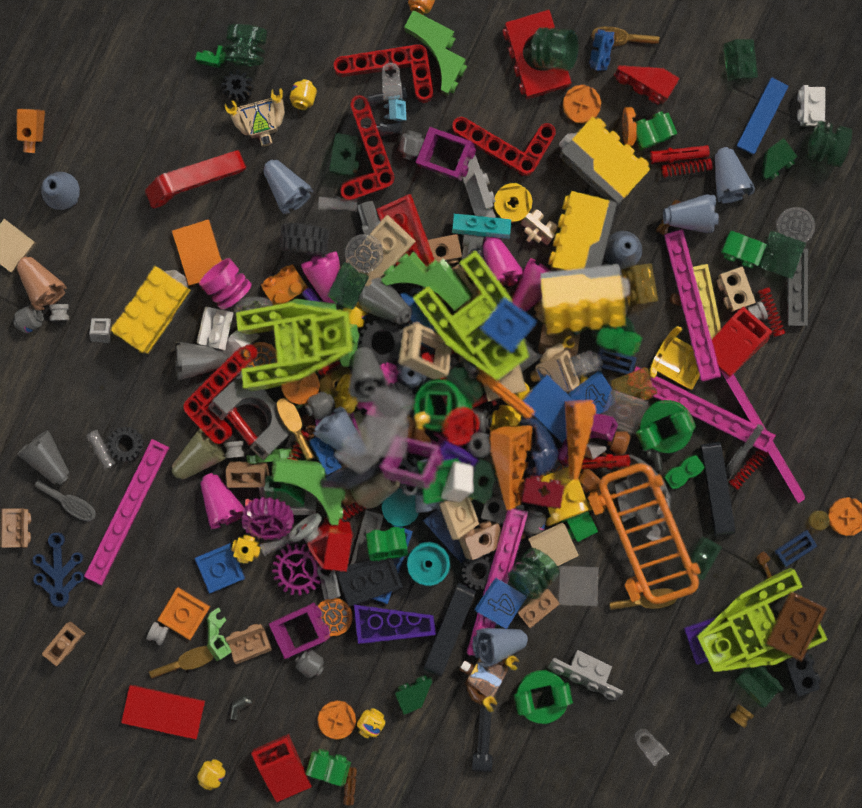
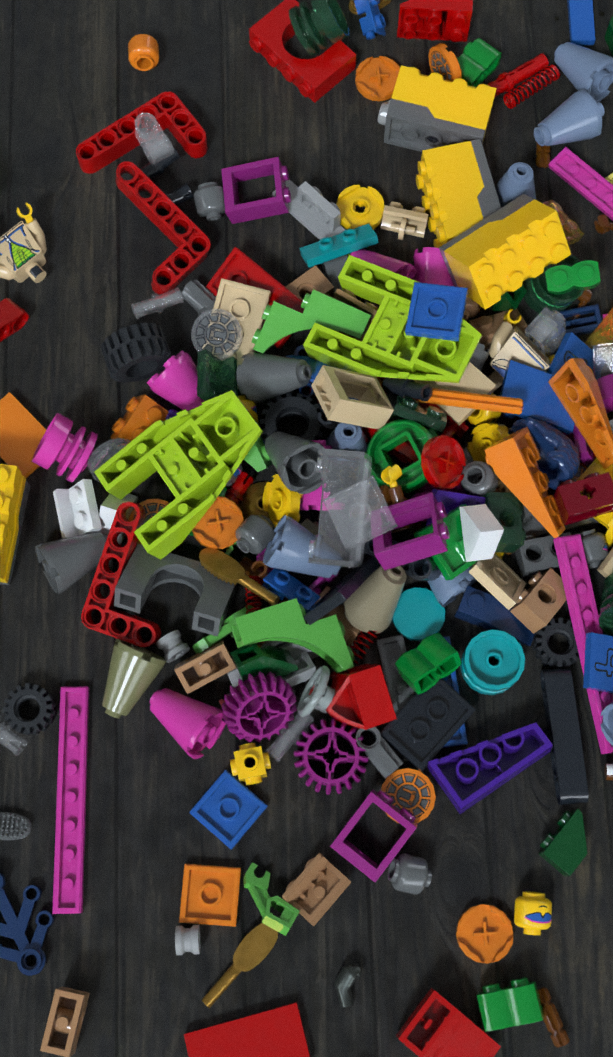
camera: 30 degrees left, 15 degrees down
red pin [225,407,258,446] -> none
sand blue cone [263,160,313,214] -> none
yellow head [289,80,317,110] -> none
clear green brick [329,133,362,177] -> none
medium azure tile [384,99,406,121] -> none
bright green arch [404,10,467,96] -> none
red beam [453,117,556,176] -> none

